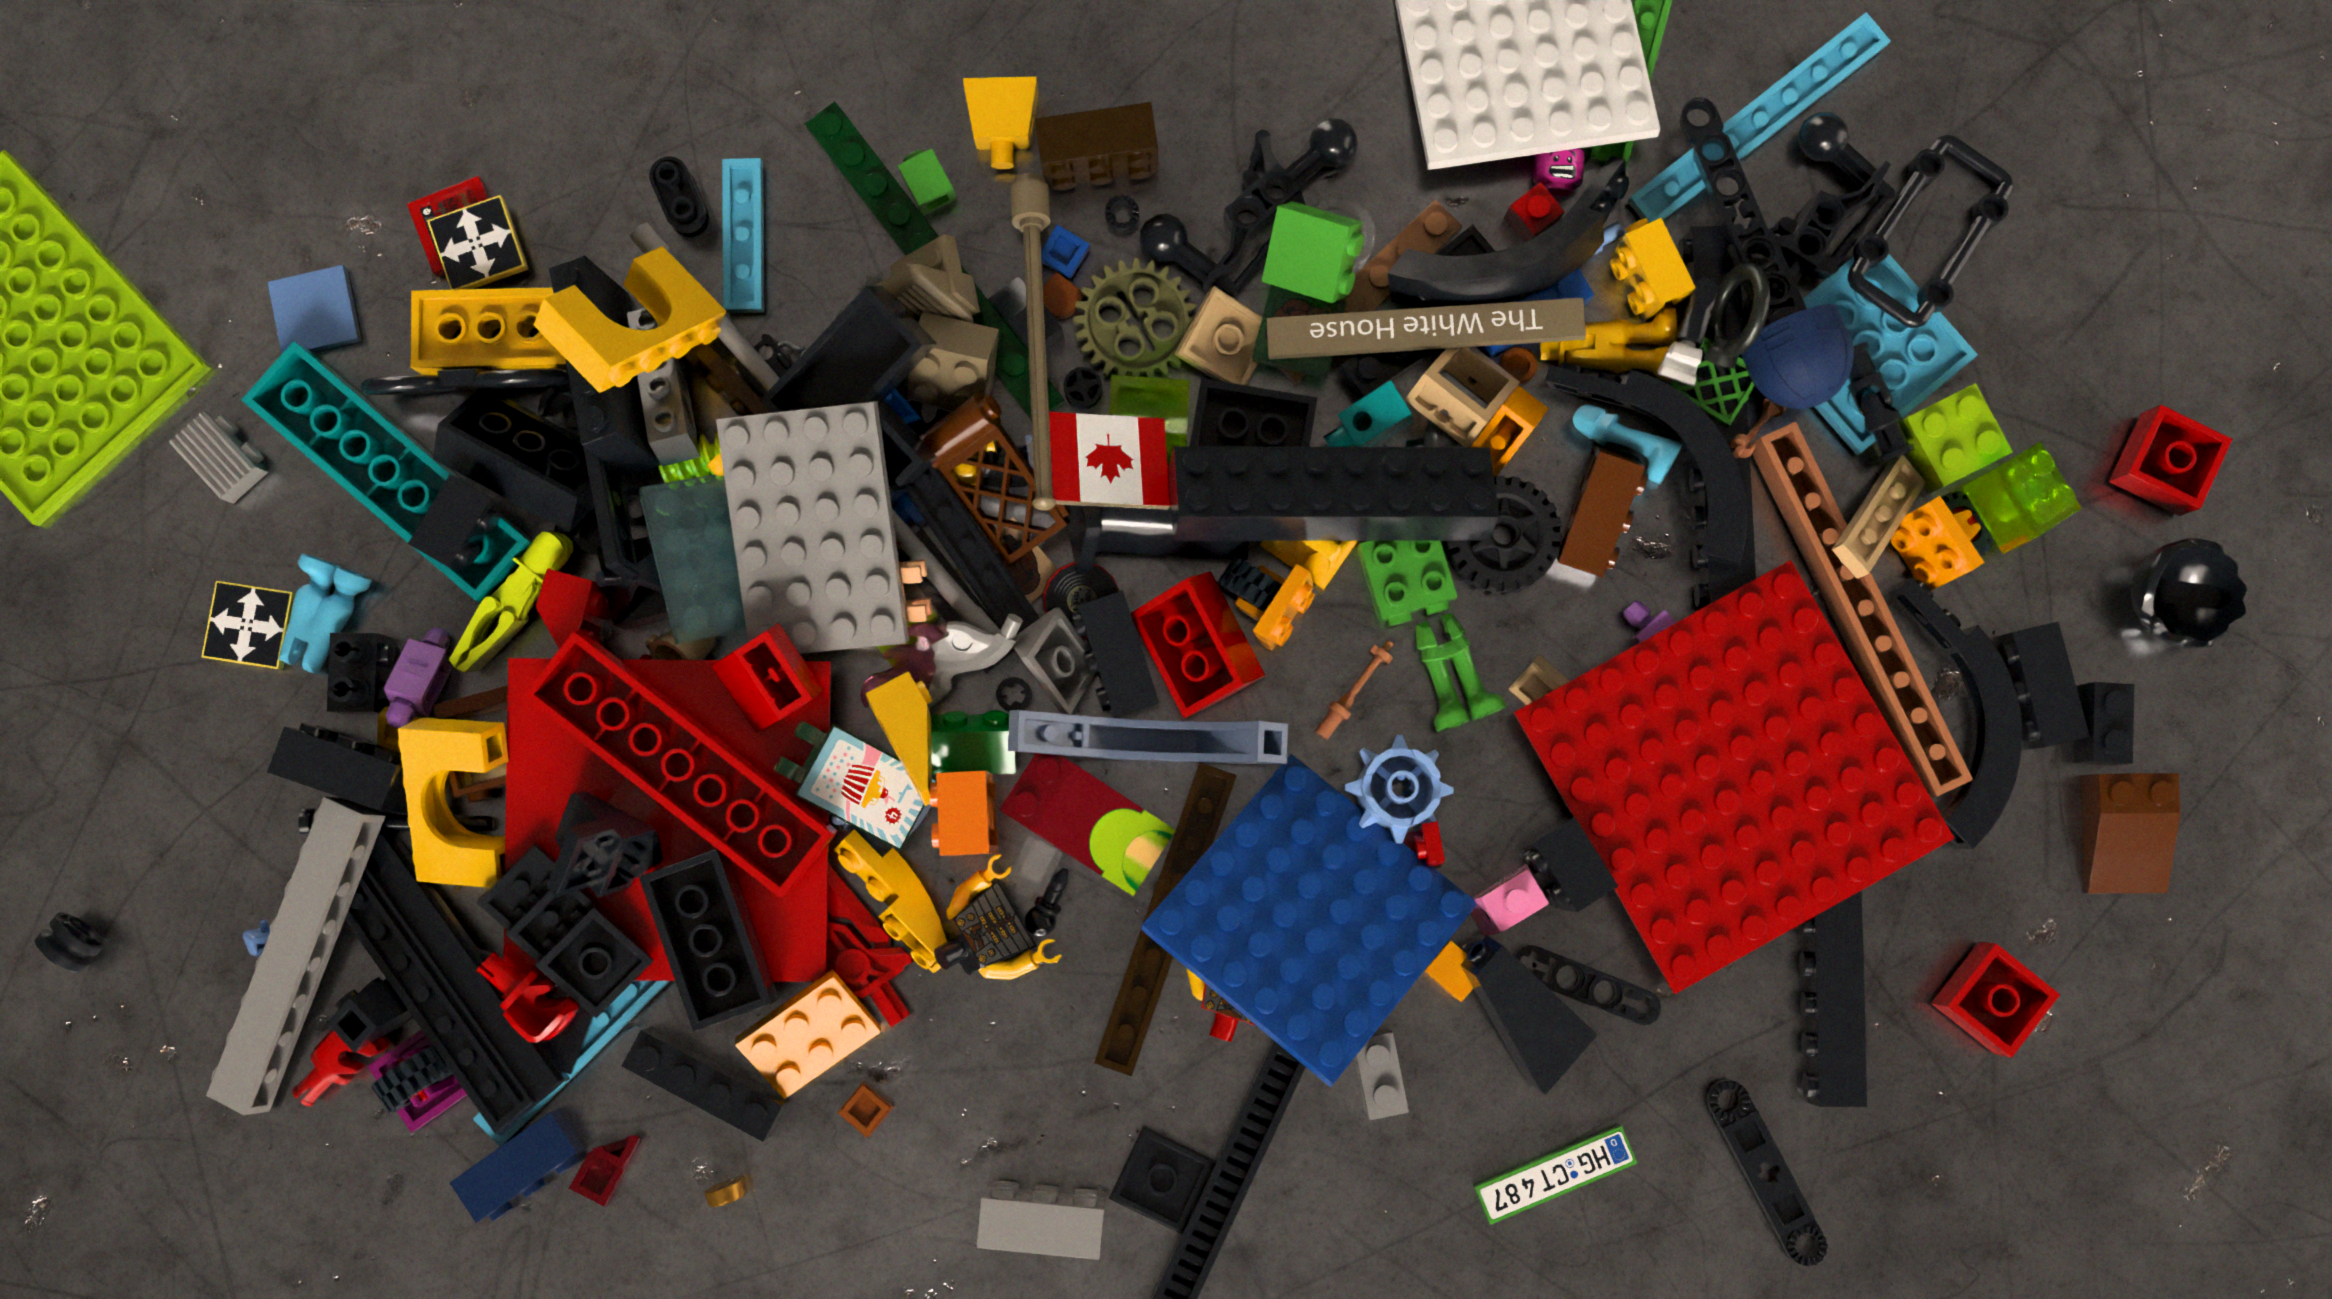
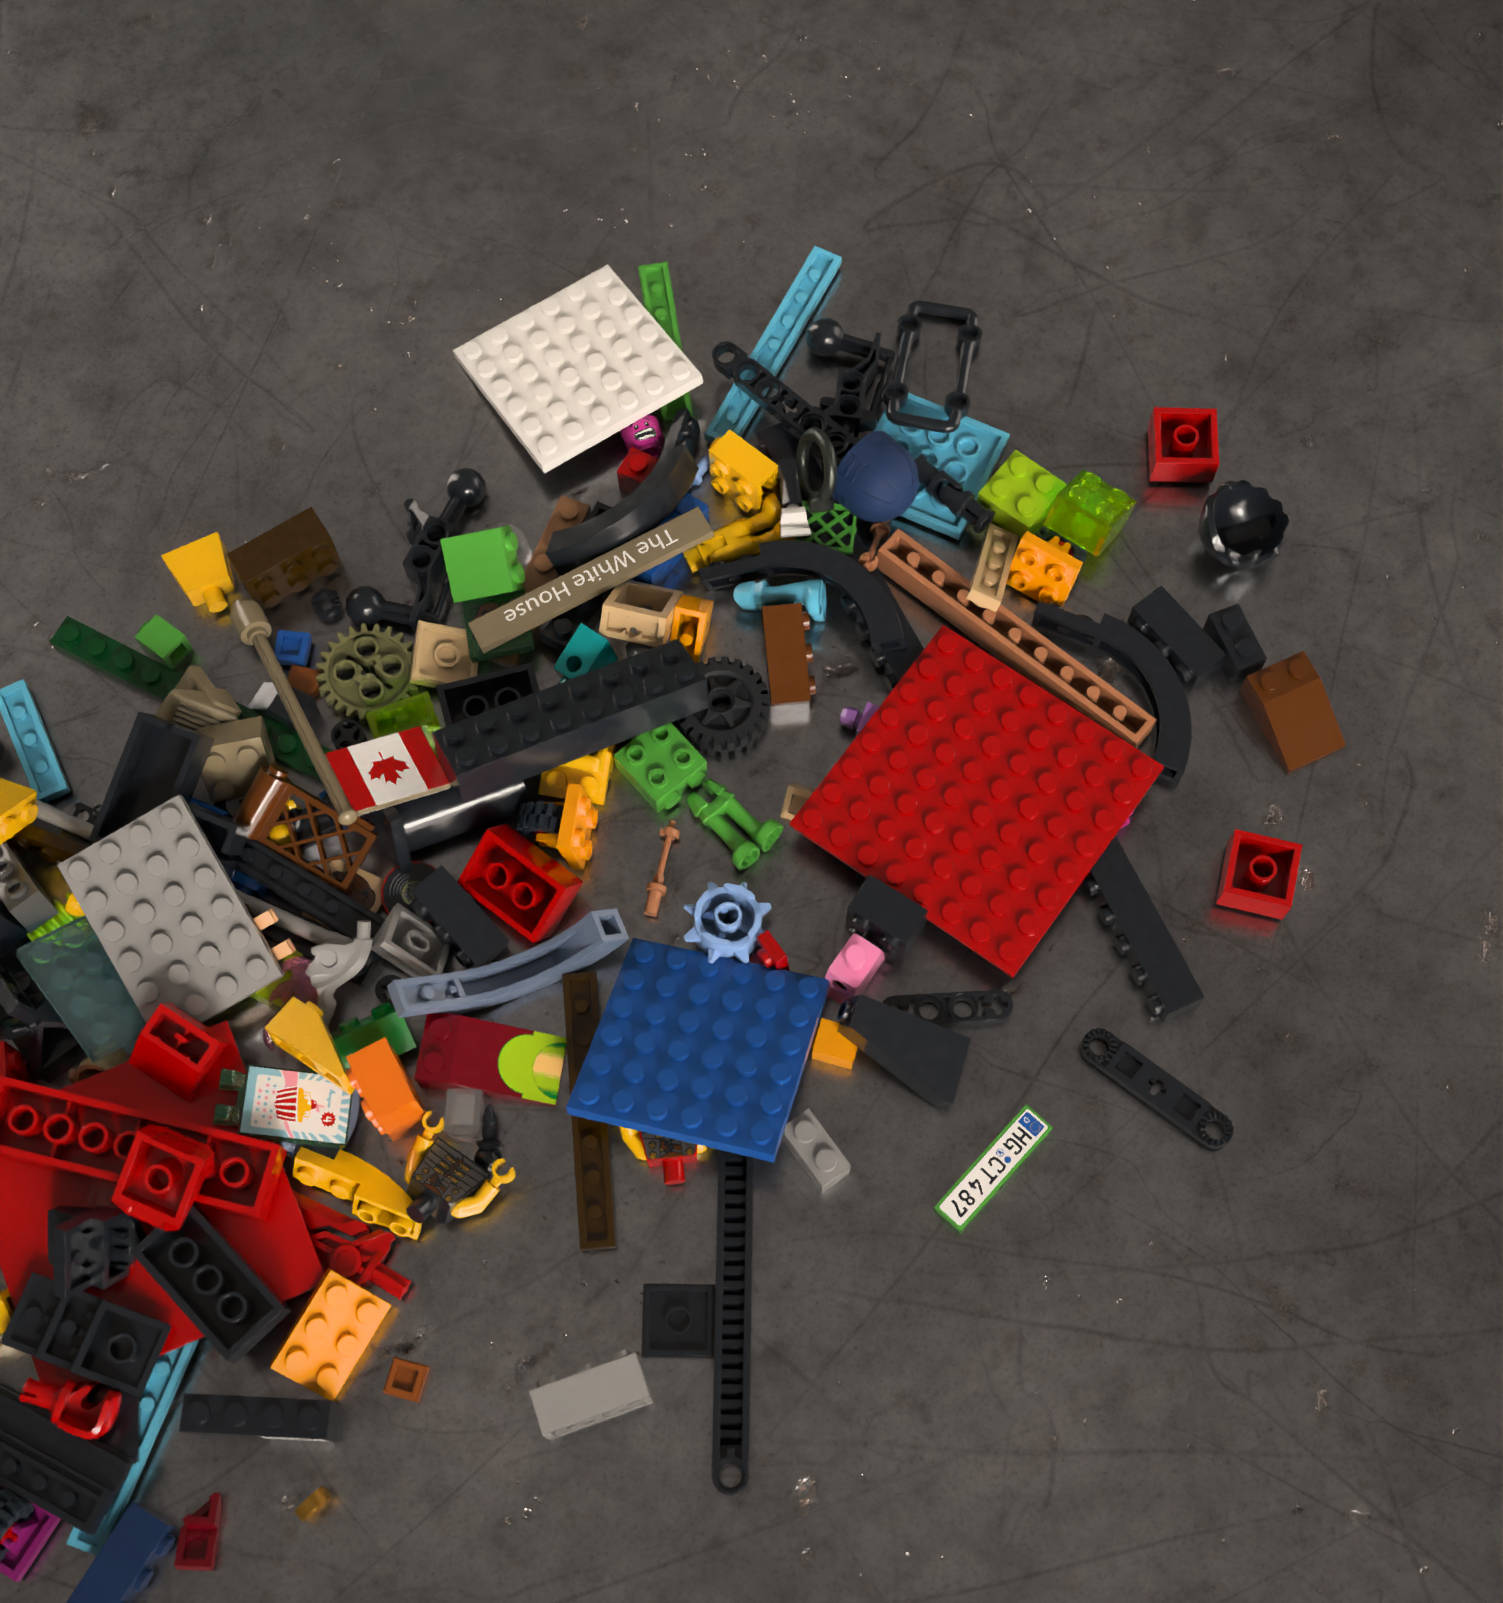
camera: 25 degrees left, 15 degrees down
dark orange tile [1497,346,1537,387] -> none
none -> red slope [112,1124,215,1231]

